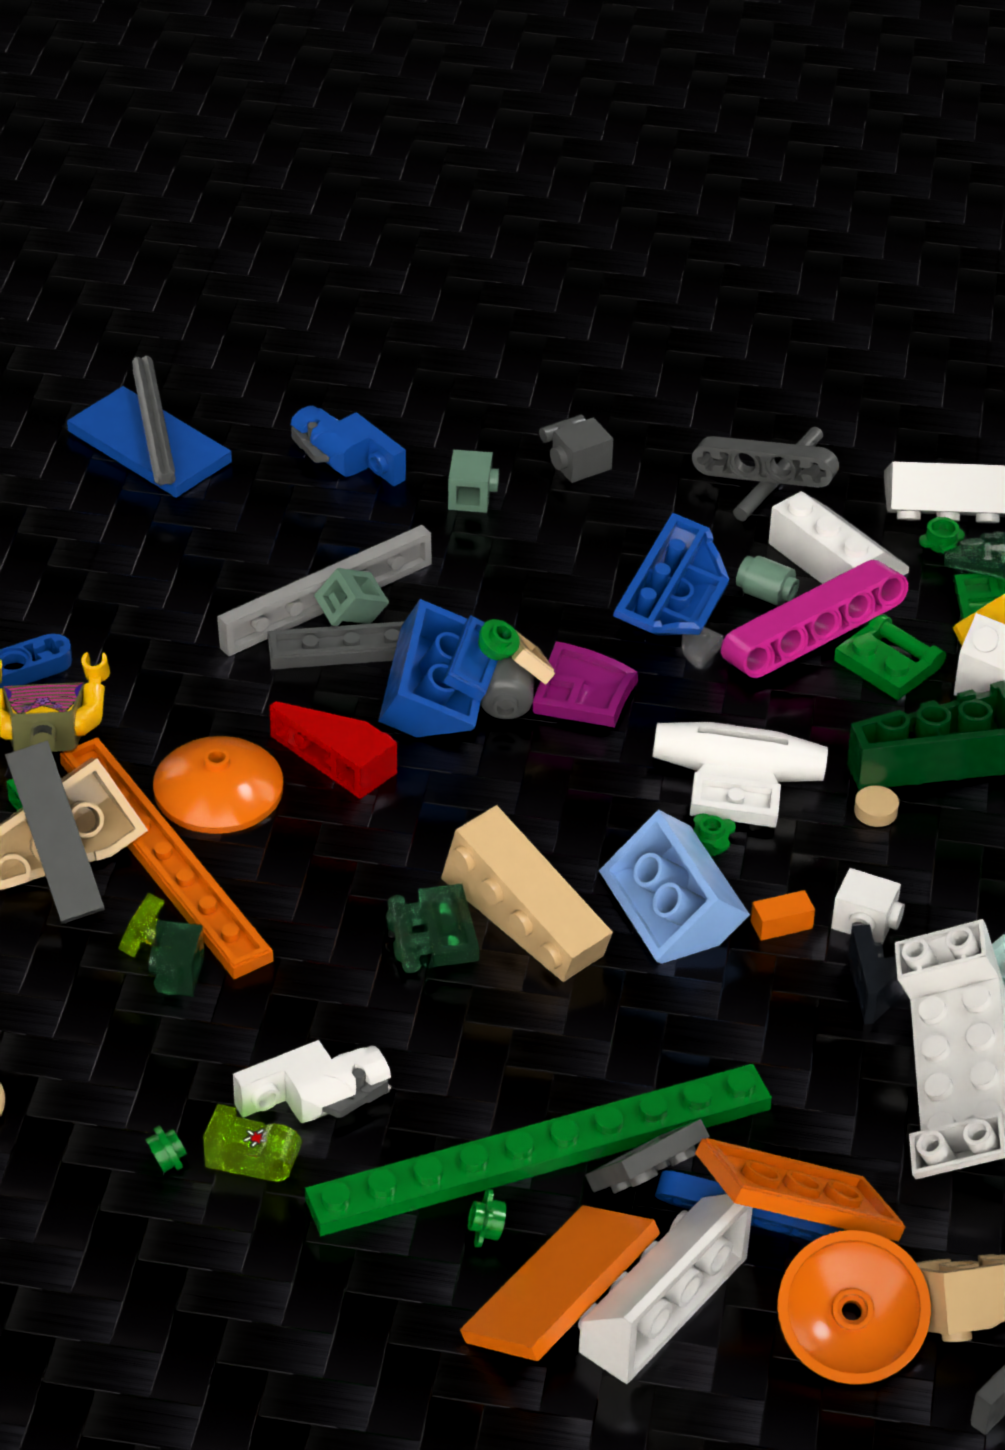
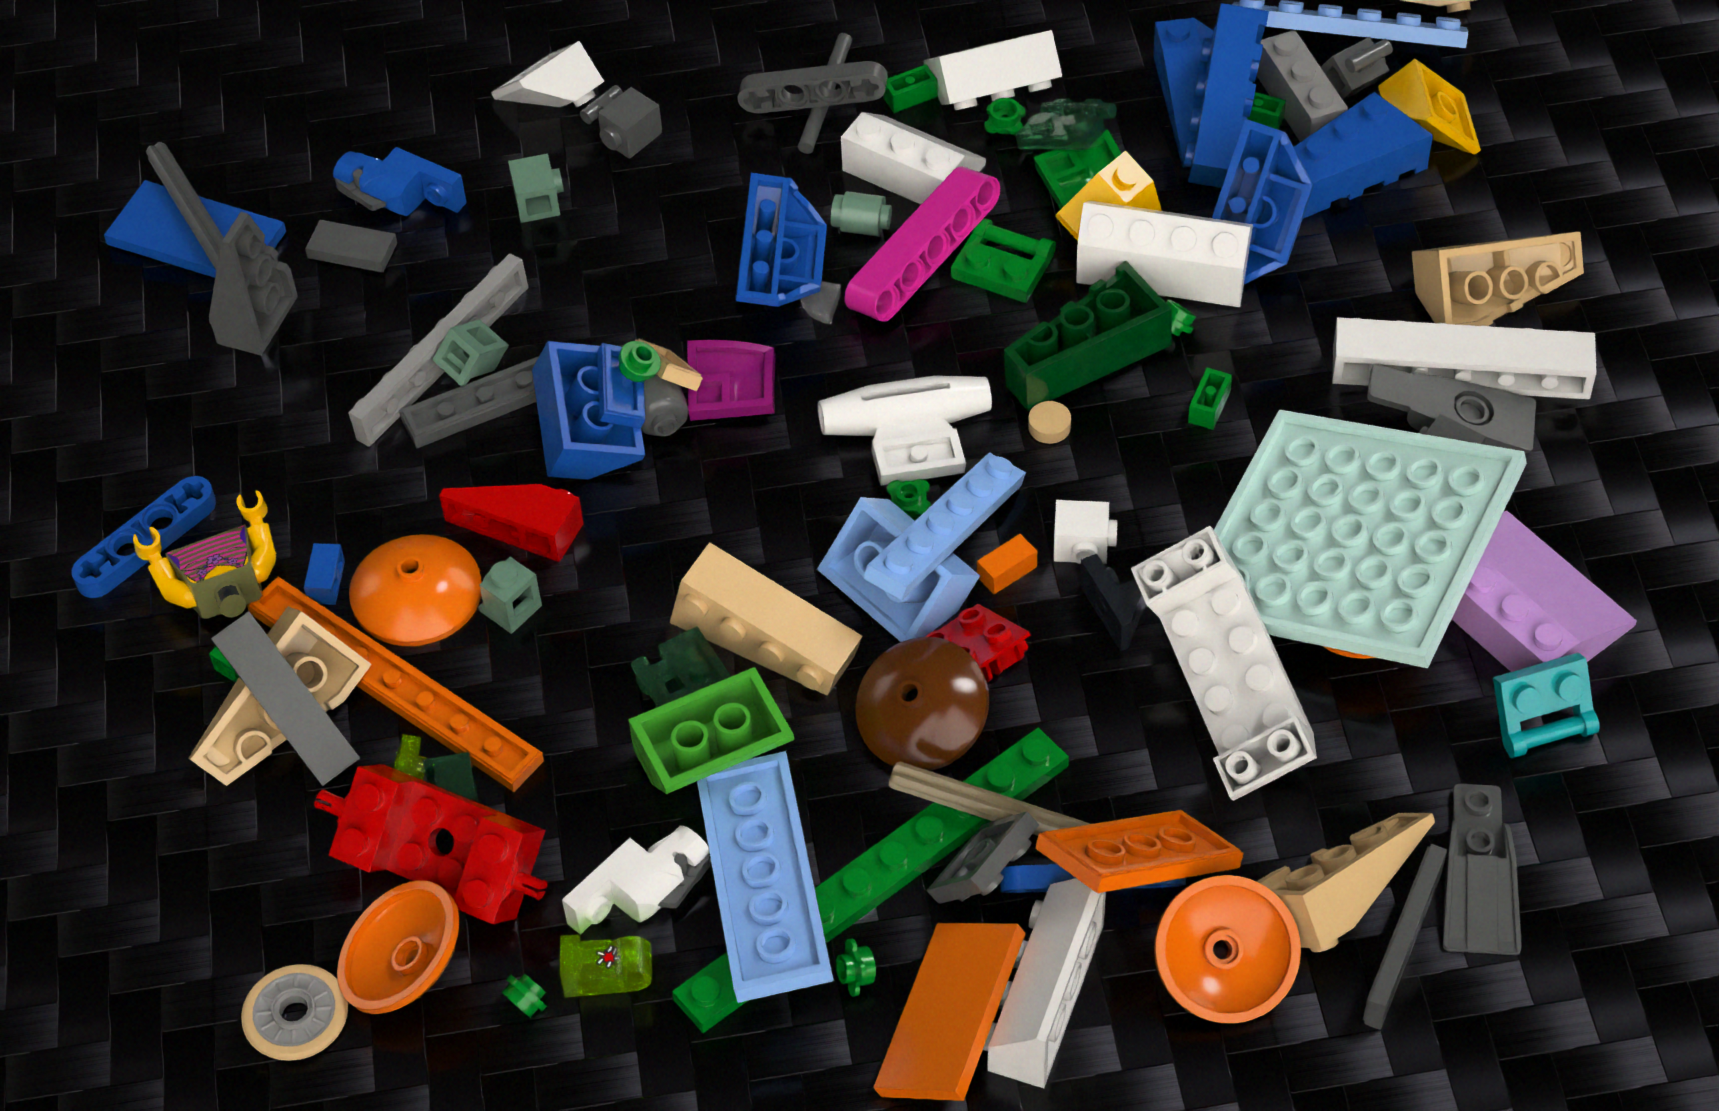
camera: 15 degrees left, 10 degrees up
none -> dark grey wedge [209,212,298,356]
none -> blue piece [304,543,345,605]
none -> dark grey tile [305,220,397,272]
none -> red brick [314,764,547,924]
none -> orange dish [337,881,459,1014]
none -> sand green brick [479,557,542,634]
none -> white slope [491,41,604,107]
none -> bright green slope [628,667,794,794]
none -> light blue plate [697,751,834,1003]
none -> reddish brown dish [855,637,989,771]
none -> light blue plate [863,452,1026,600]
none -> green piece [883,64,938,113]
none -> dark tan axle [889,762,1090,836]
none -> red hinge [925,604,1031,682]

